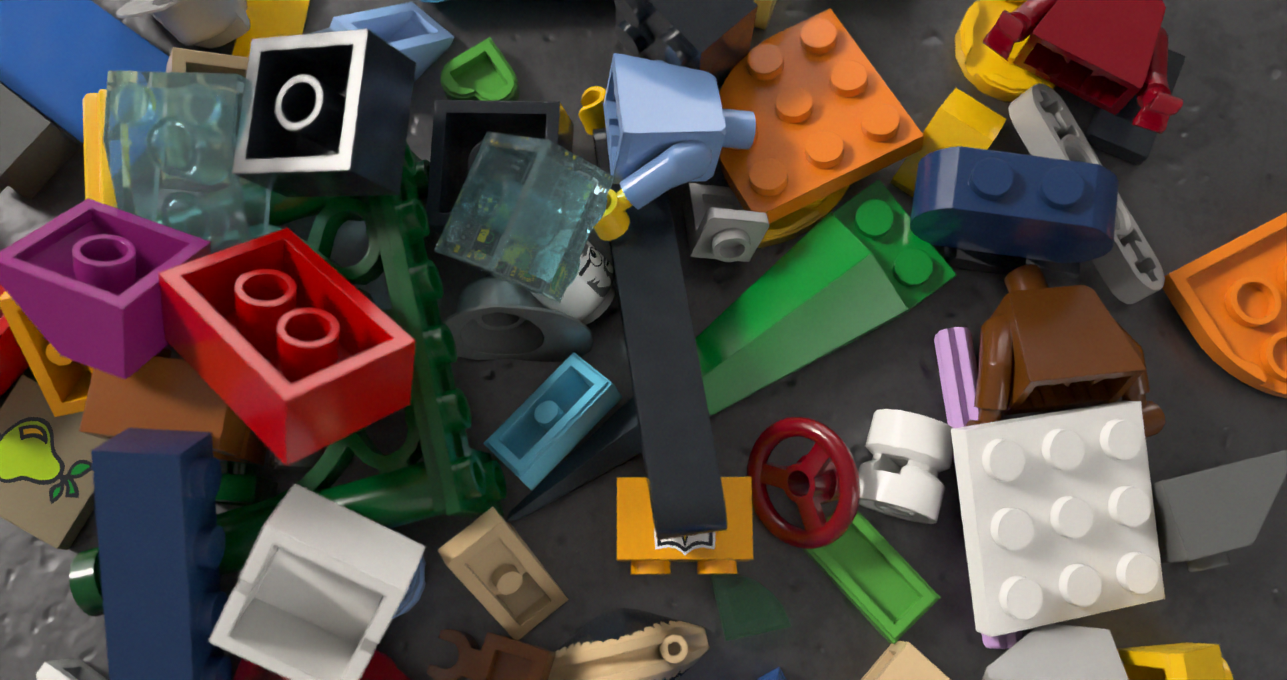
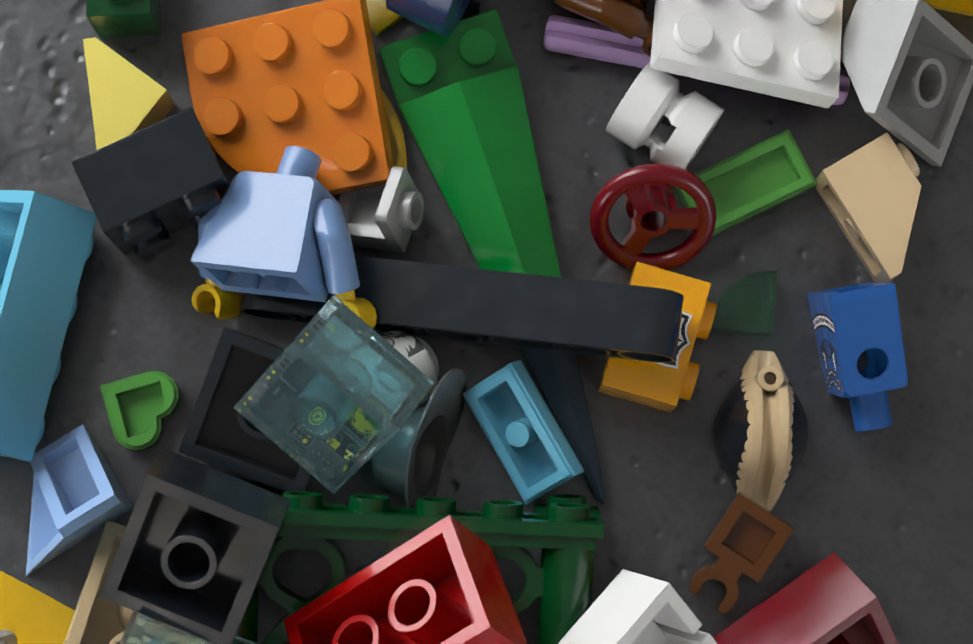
camera: 75 degrees left, 5 degrees up
tan slope [438,507,568,640] -> none

